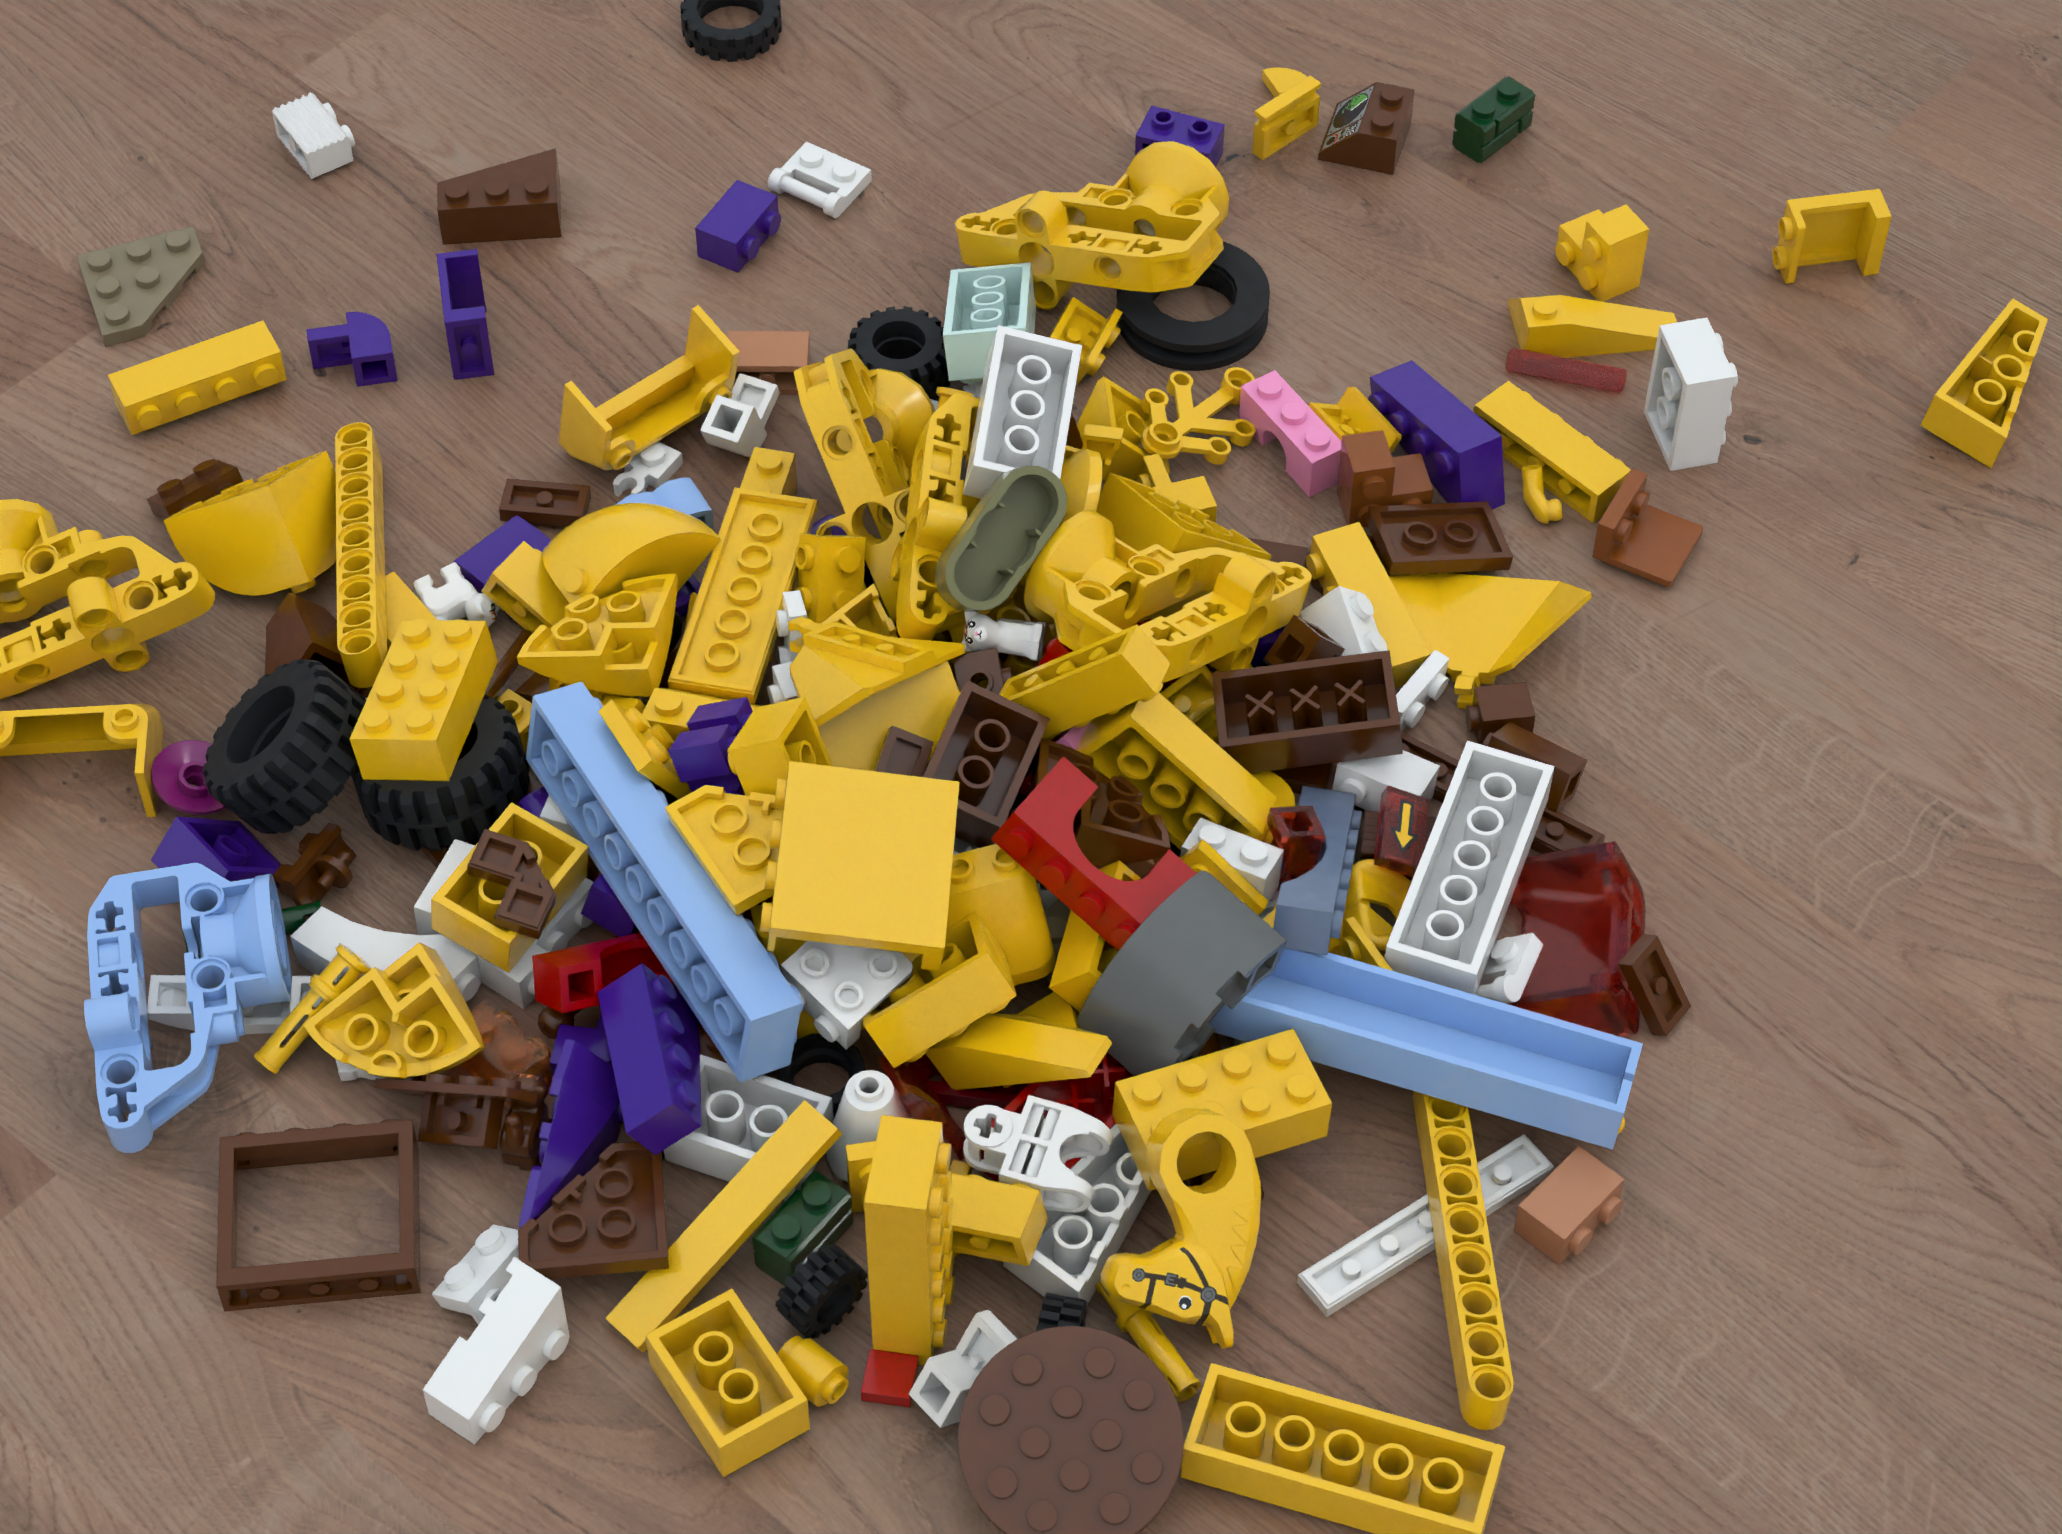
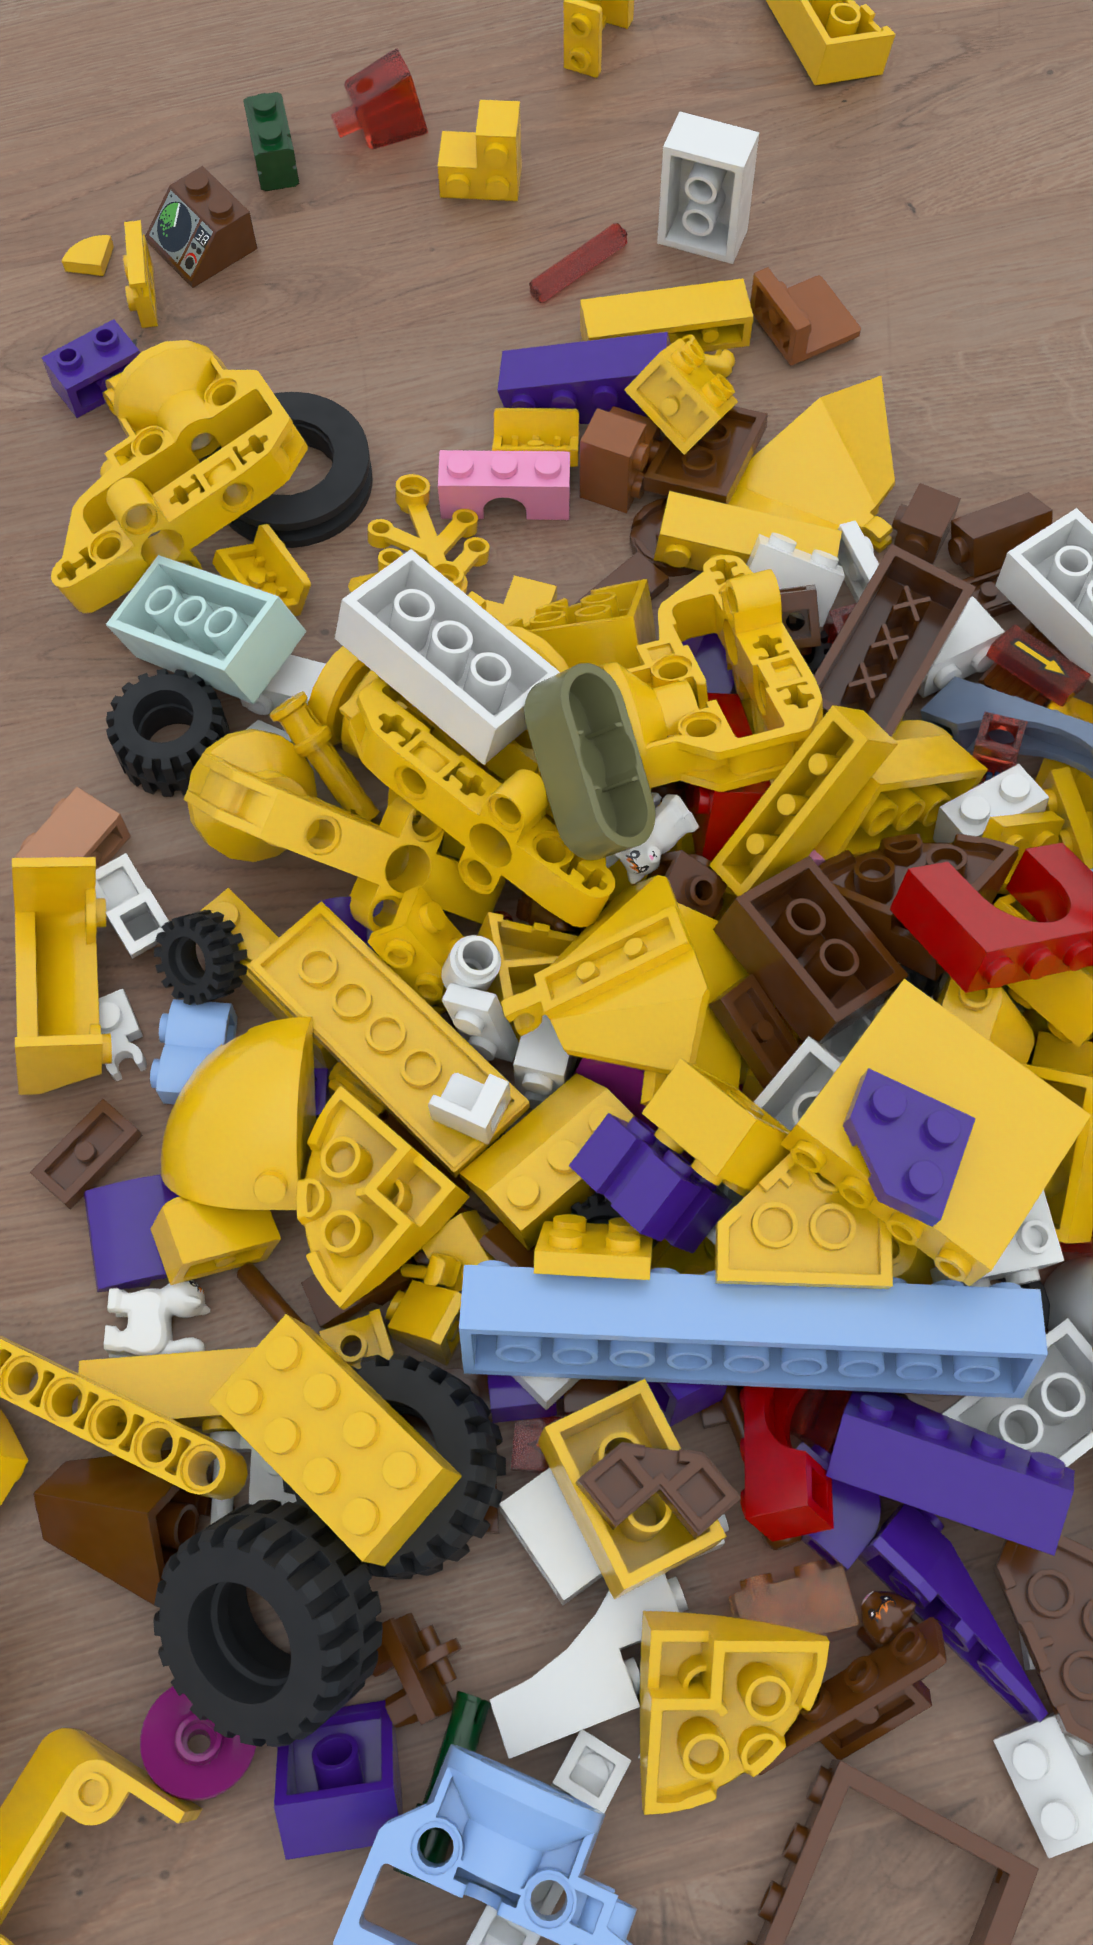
camera: 55 degrees left, 15 degrees up
yellow pin [254,943,372,1074] -> none
yellow wedge [1508,295,1677,362] -> none
none -> black tyre [154,910,248,1005]
none -> clear red torso [330,48,428,149]
none -> white panel [428,1073,511,1144]
none -> white brick [441,935,501,992]
none -> yellow bracket [624,338,738,455]
none -> dark purple plate [843,1068,976,1227]

